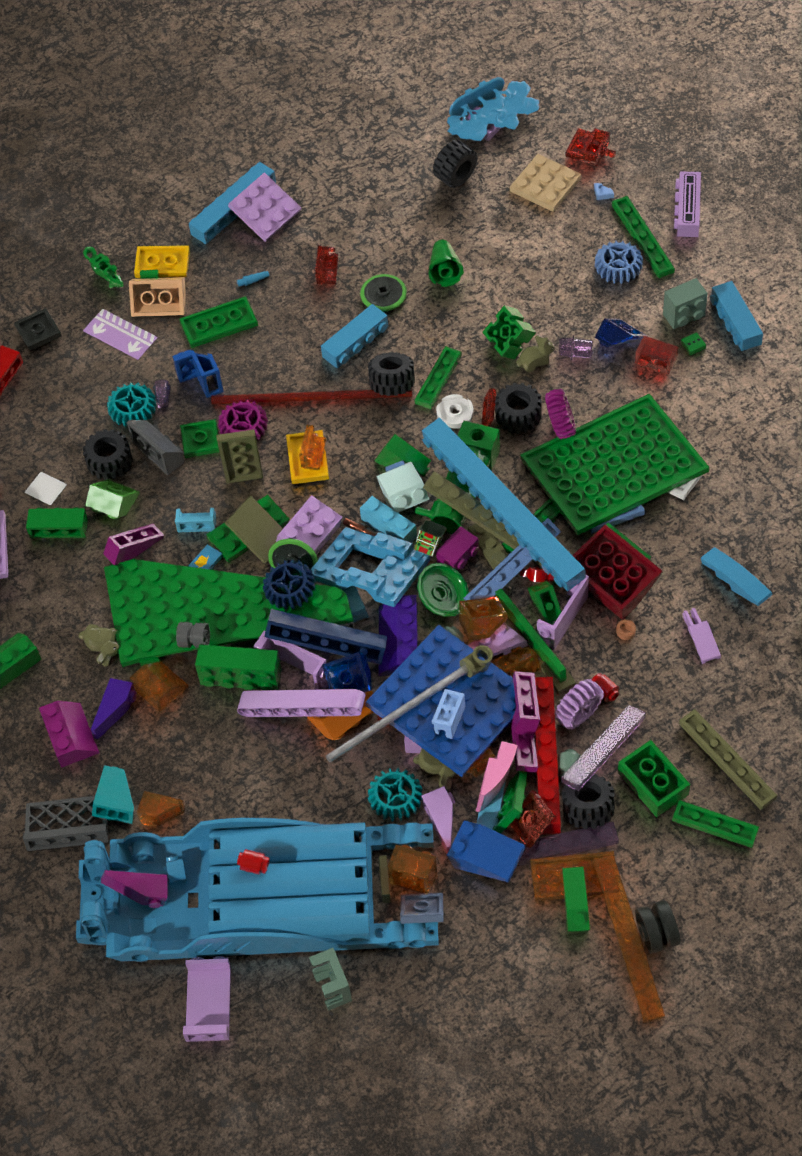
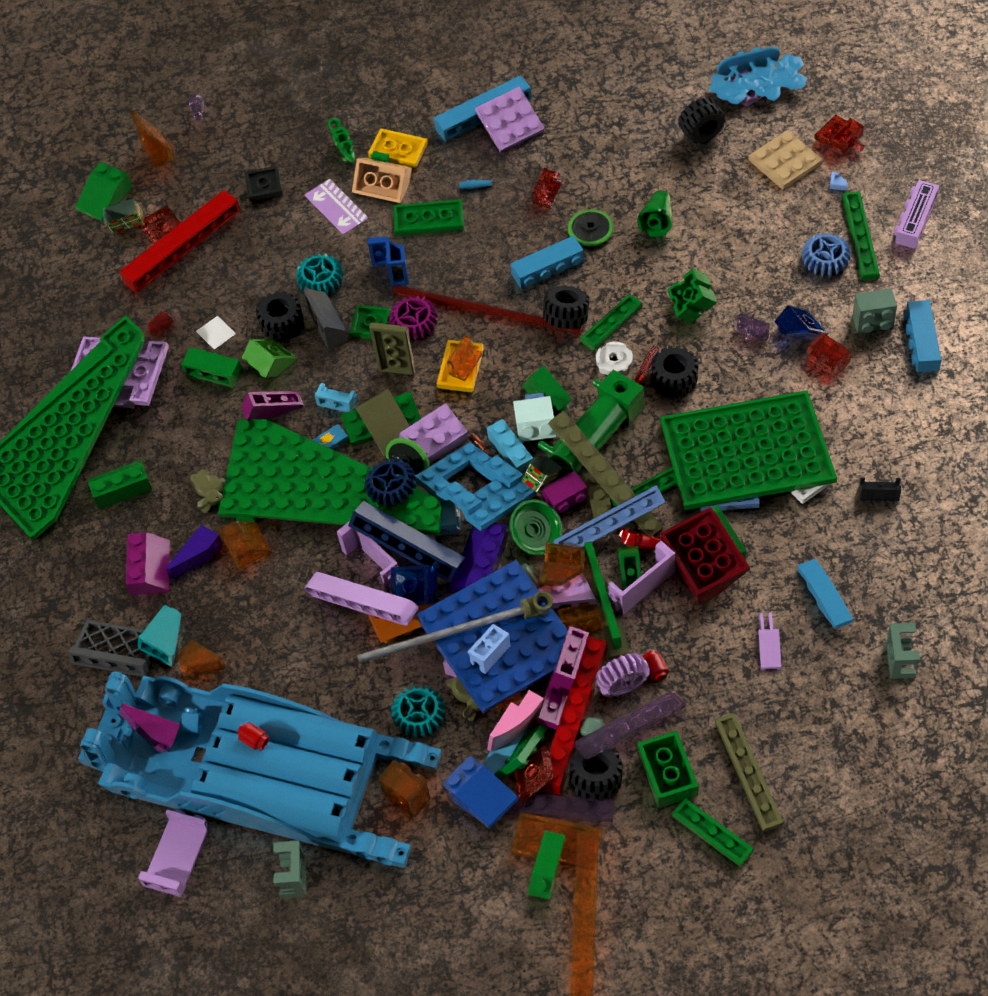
camera: 20 degrees right, 0 degrees up
clear purple cone [153,379,171,408] -> none
dark grey wheel [176,622,210,648] -> none
green brick [195,644,282,691] -> none
olive tile [378,855,391,903] -> none
sand blue tile [400,893,444,924] -> none
dark azure brick [422,417,586,592] -> none
lavender slope [422,787,455,854] -> none
olive animal [516,335,555,372] -> none
magenta gear [545,389,576,439] -> none
nougat tile [616,619,636,640] -> none
pearl dark grey wheel [635,900,681,954] -> none
green tile [681,332,706,356] -> none
none -> black hinge [859,477,901,501]

